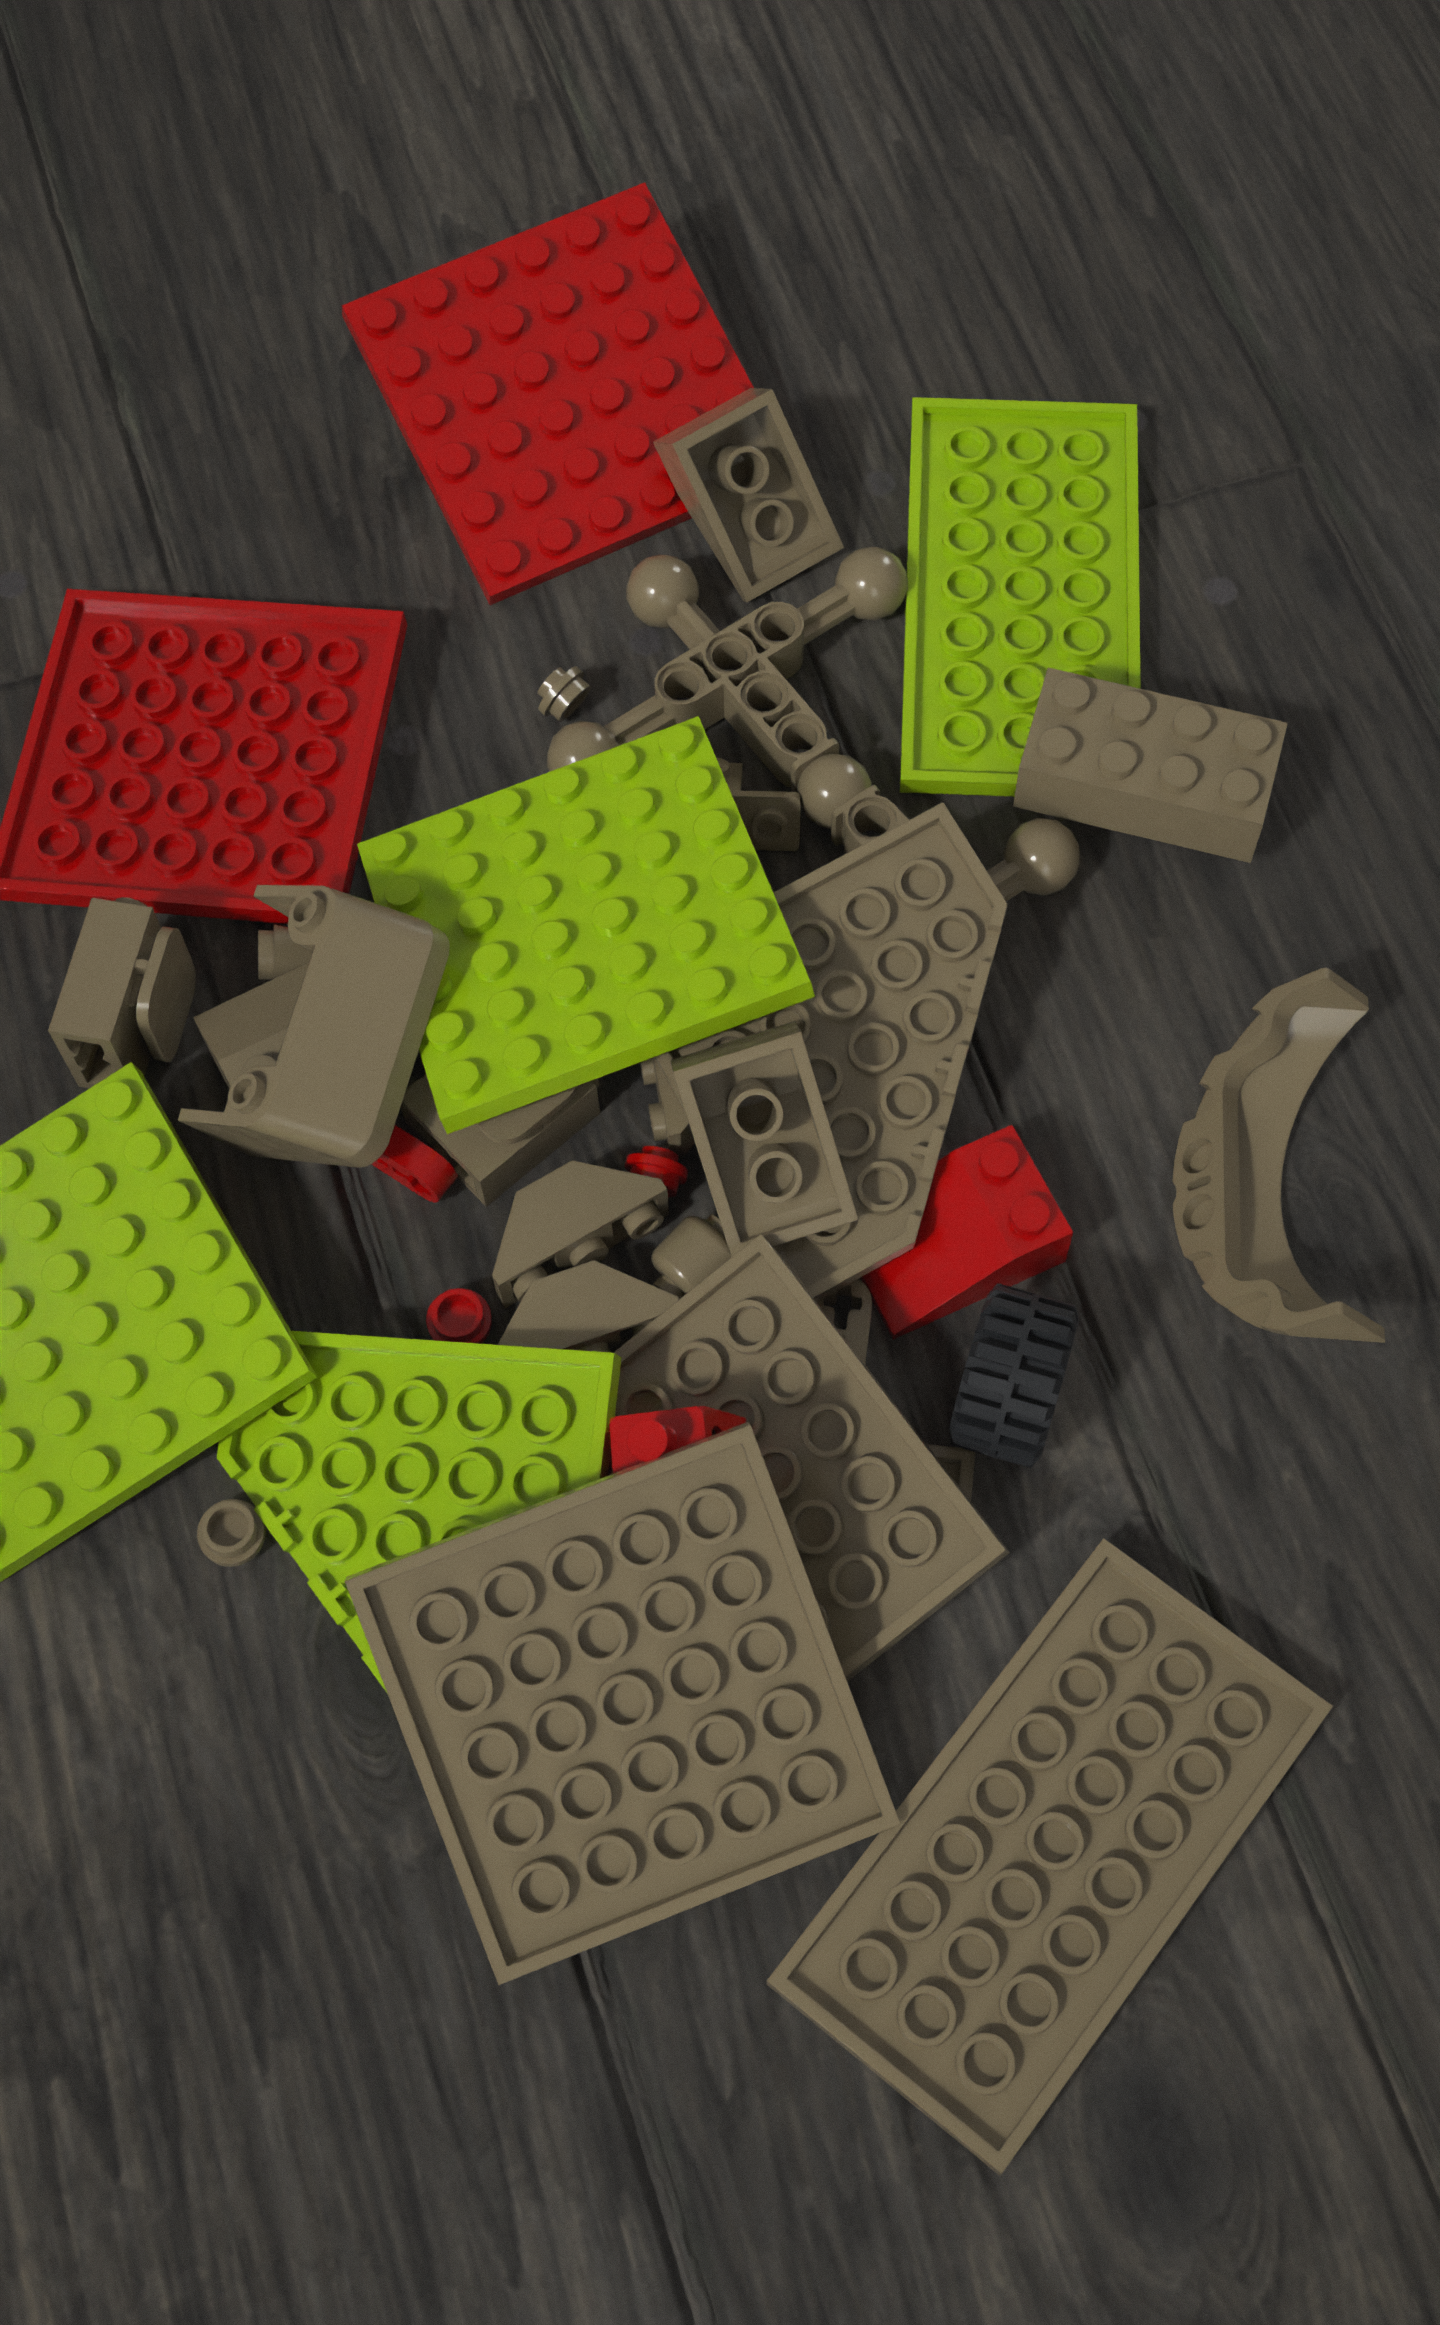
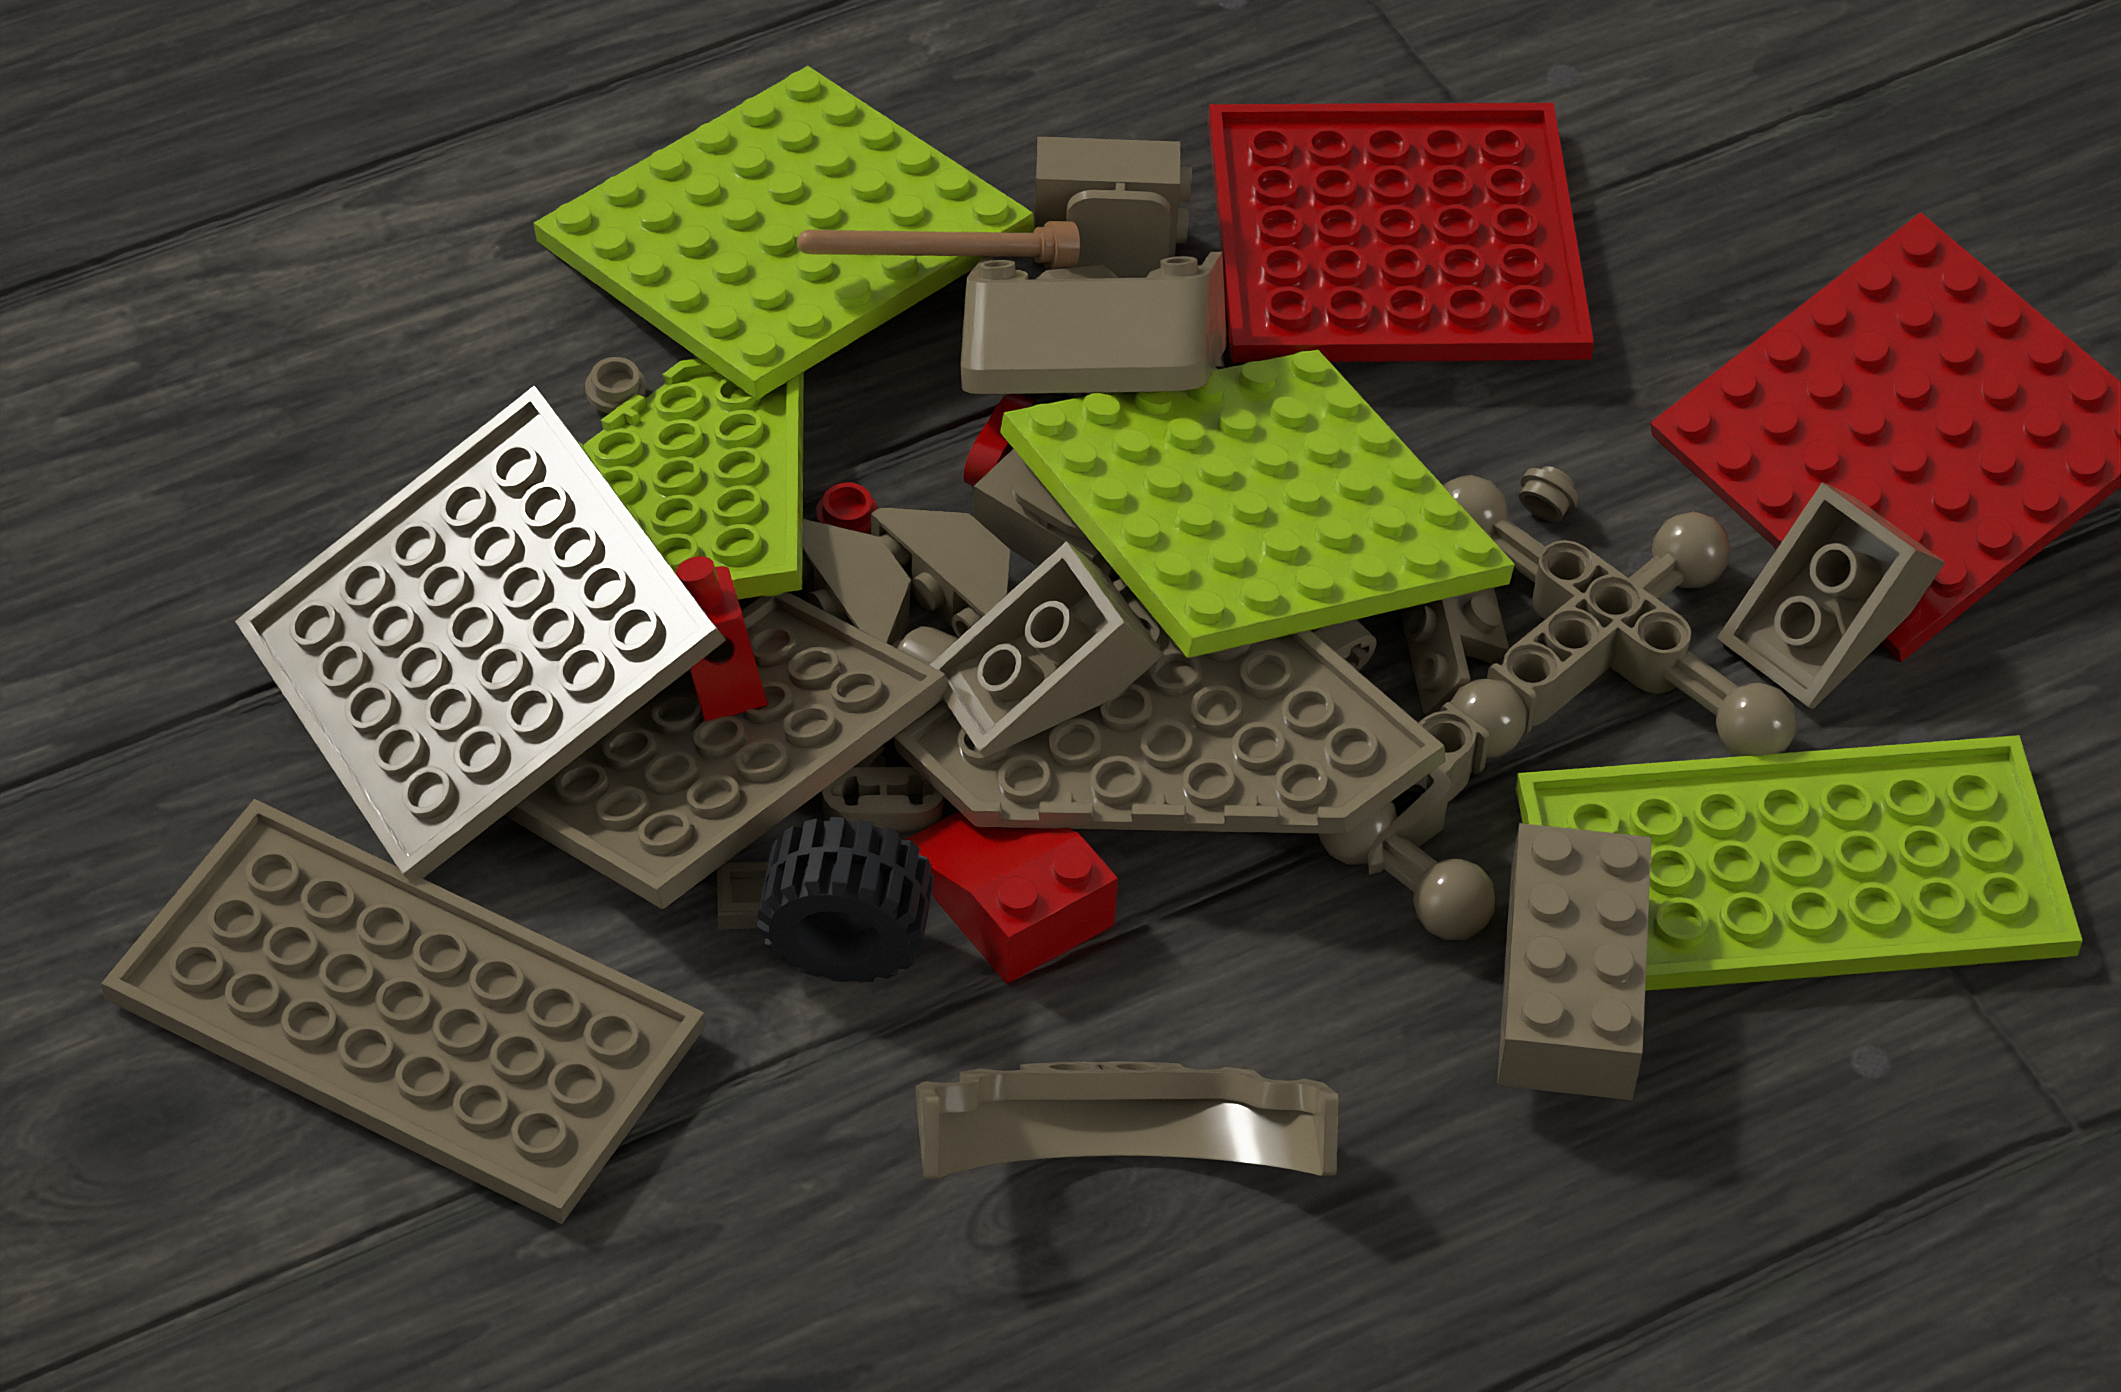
camera: 75 degrees right, 15 degrees down
none -> medium nougat piece [797,221,1080,269]

